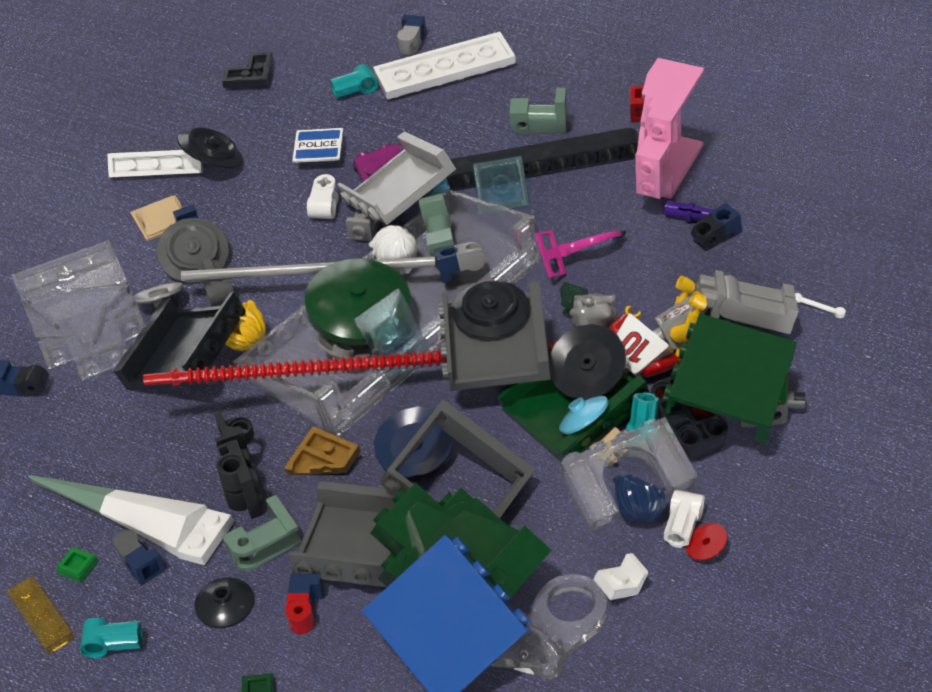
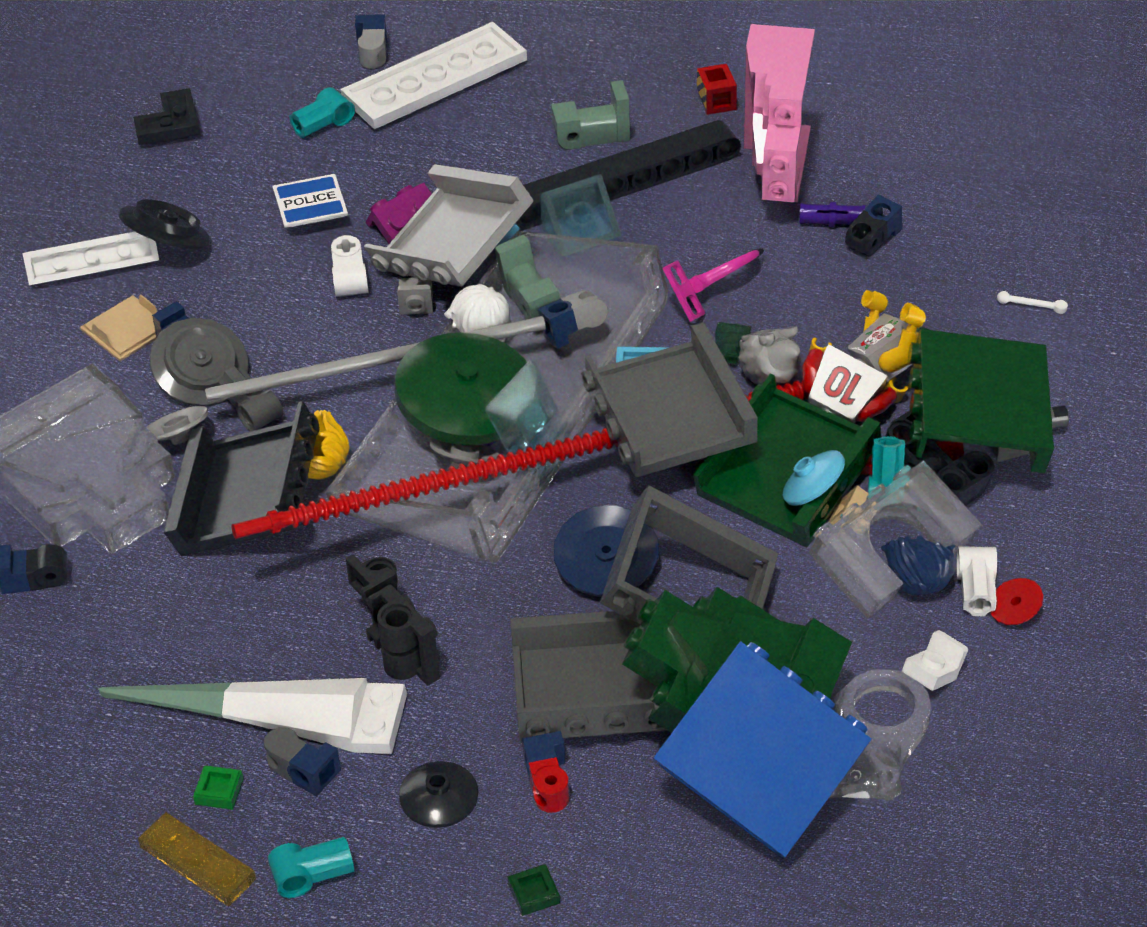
camera: 20 degrees left, 0 degrees up
sand green piece [222,495,302,571] -> none
pearl gold wing [284,426,361,475] -> none
black piece [452,280,529,339] -> none
black piece [548,324,627,400] -> none
light grey hips [696,270,799,334] -> none

